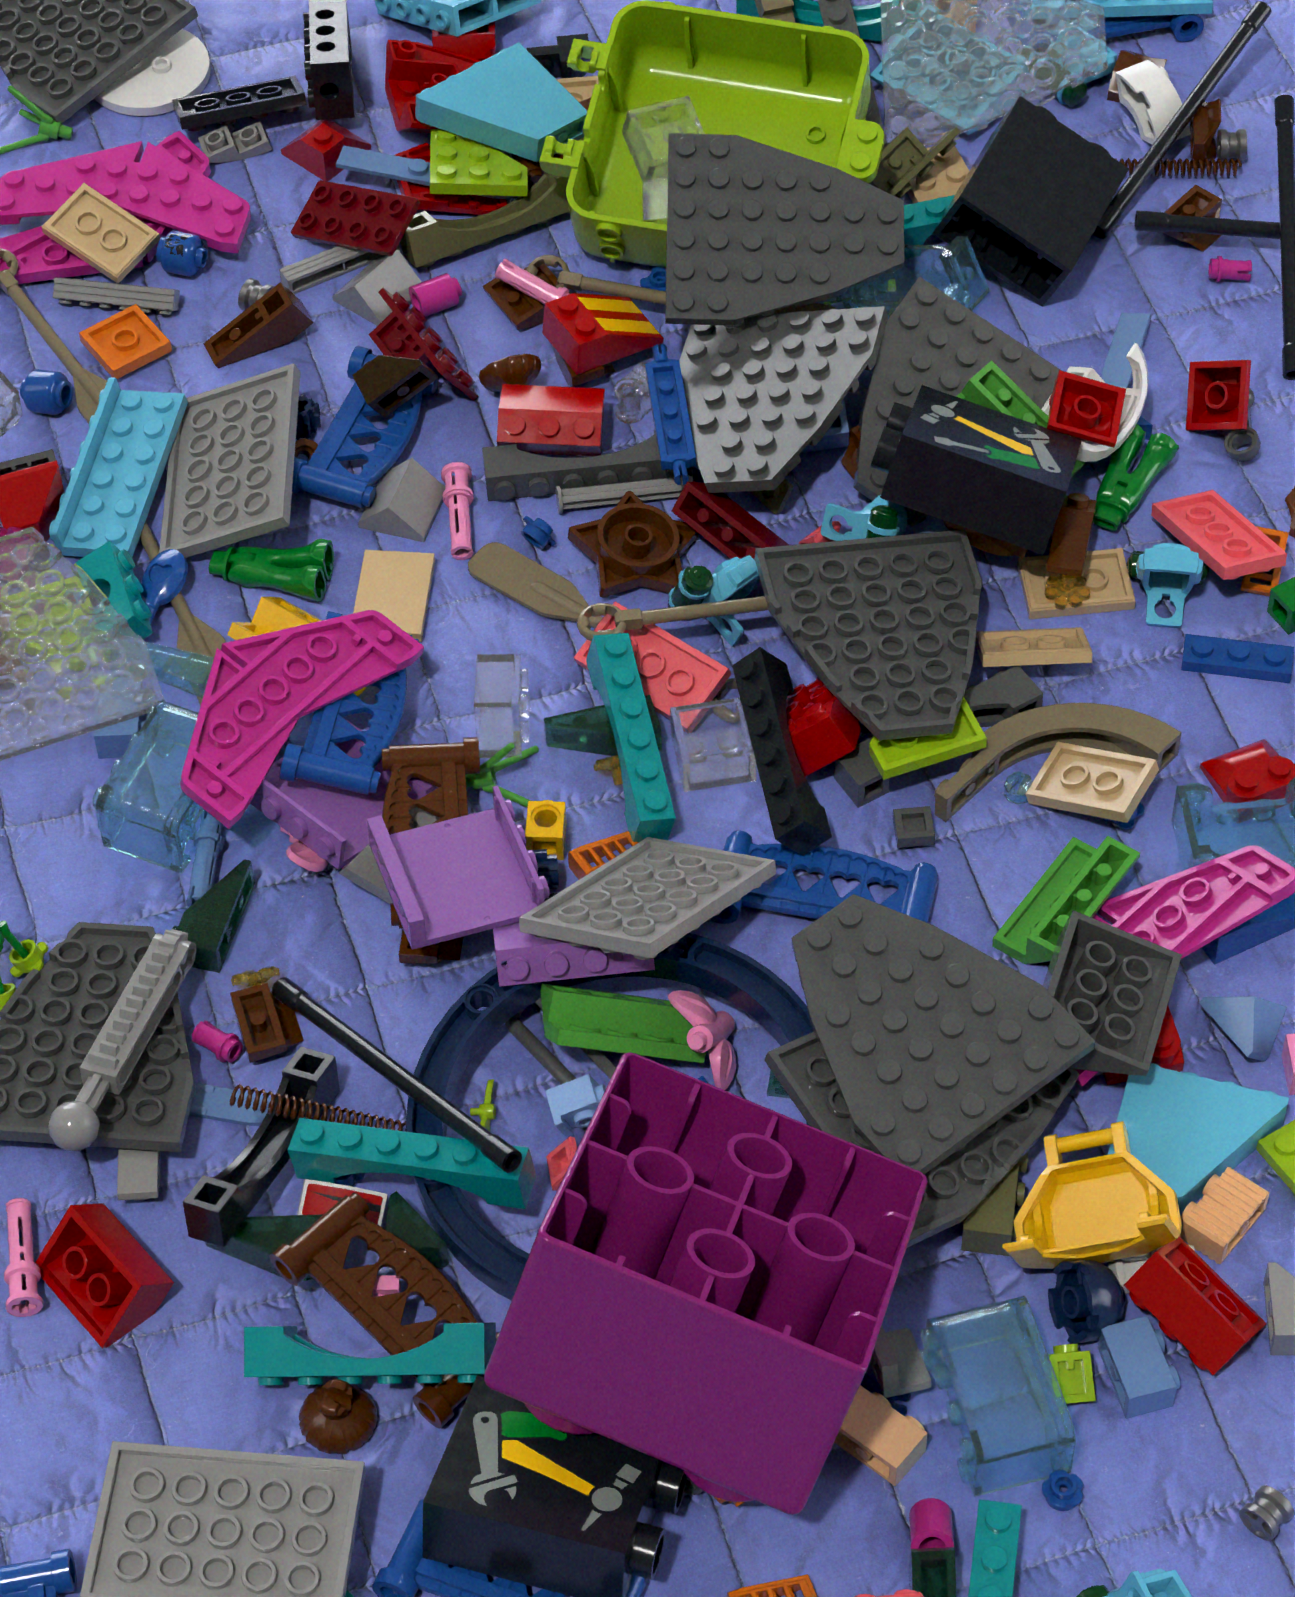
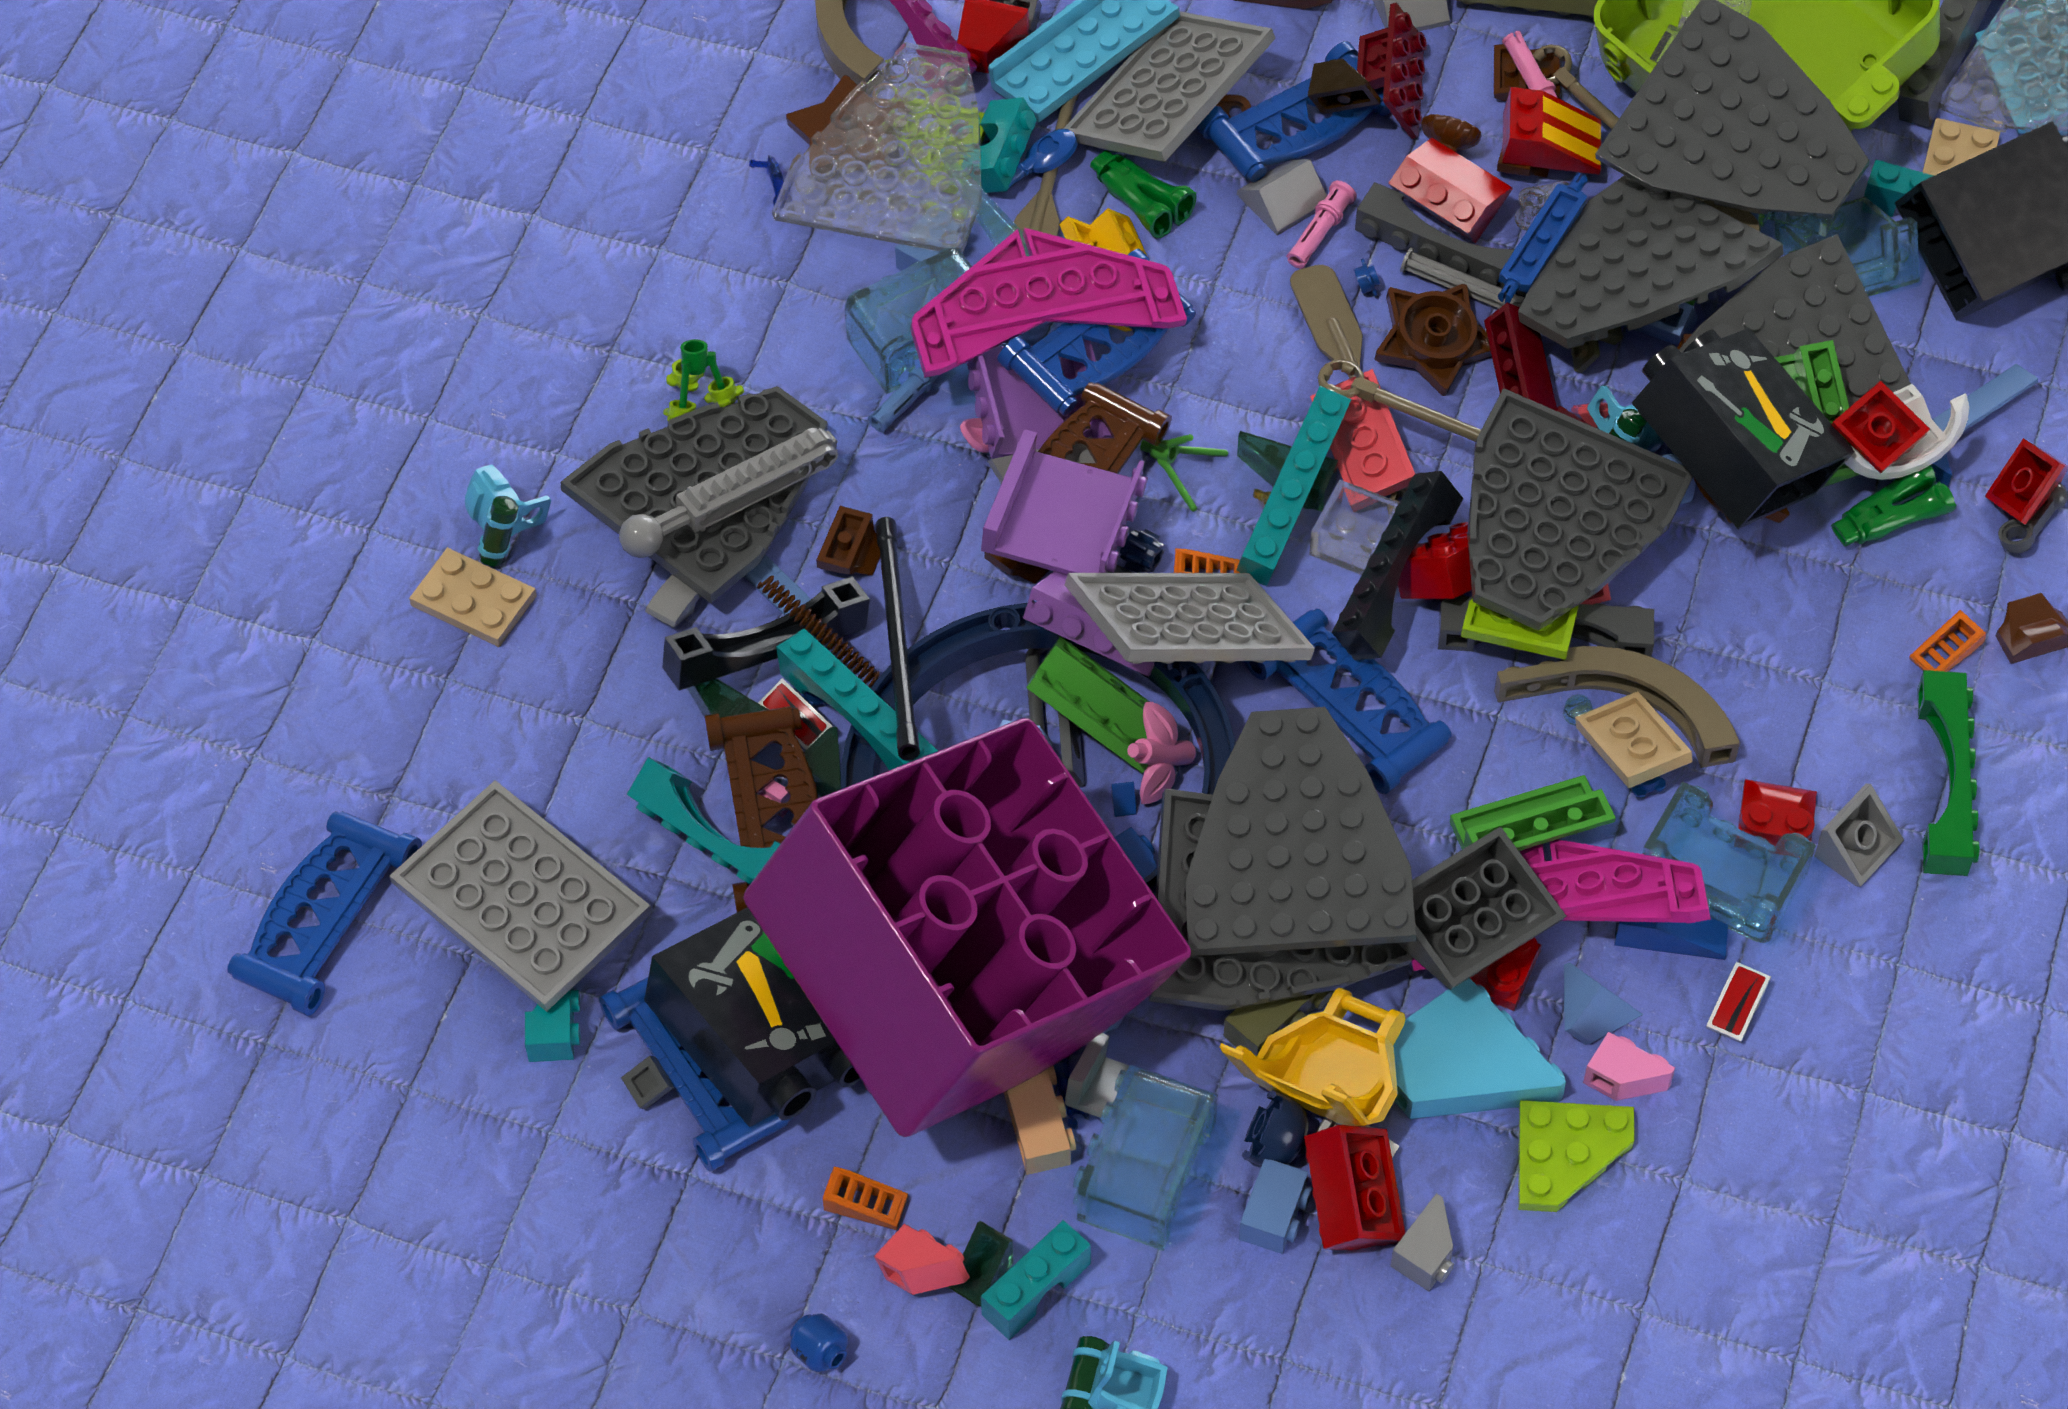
camera: 35 degrees right, 5 degrees up
bright pink pin [4,1198,43,1317] -> none
red slope [35,1203,174,1348] -> none
clear green slope [172,860,255,973] -> none
dark pink pin [192,1020,243,1063] -> none
clear yellow plant [231,966,280,987] -> none
dark blue gear [296,394,321,440] -> none
reddish brown hair [298,1379,378,1454] -> none
tan tile [353,550,435,642] -> none
dark pink brick [409,273,462,317] -> none
lime piece [470,1079,496,1132] -> none
clear piece [474,654,531,758] -> none
yellow brick [525,800,567,860] -> none
medium azure piece [668,555,760,646] -> none
olive bracket [869,127,960,198] -> none
dark grey plate [893,806,935,848] -> none
dark pink brick [909,1498,954,1565] -> none
tan tile [975,627,1092,667] -> none
tan tile [1017,548,1136,619] -> none
blue plate [1042,1470,1084,1511] -> none
lime bracket [1043,1344,1096,1405] -> none
clear yellow plant [1044,574,1090,610] -> none
reddish brown slope [1046,493,1097,577] -> none
medium azure piece [1126,543,1209,628] -> none
coral plate [1151,490,1287,580] -> none
light nougat brick [1180,1167,1270,1264] -> none
blue plate [1181,634,1294,683] -> none
flat silver wheel [1239,1485,1294,1541] -> none

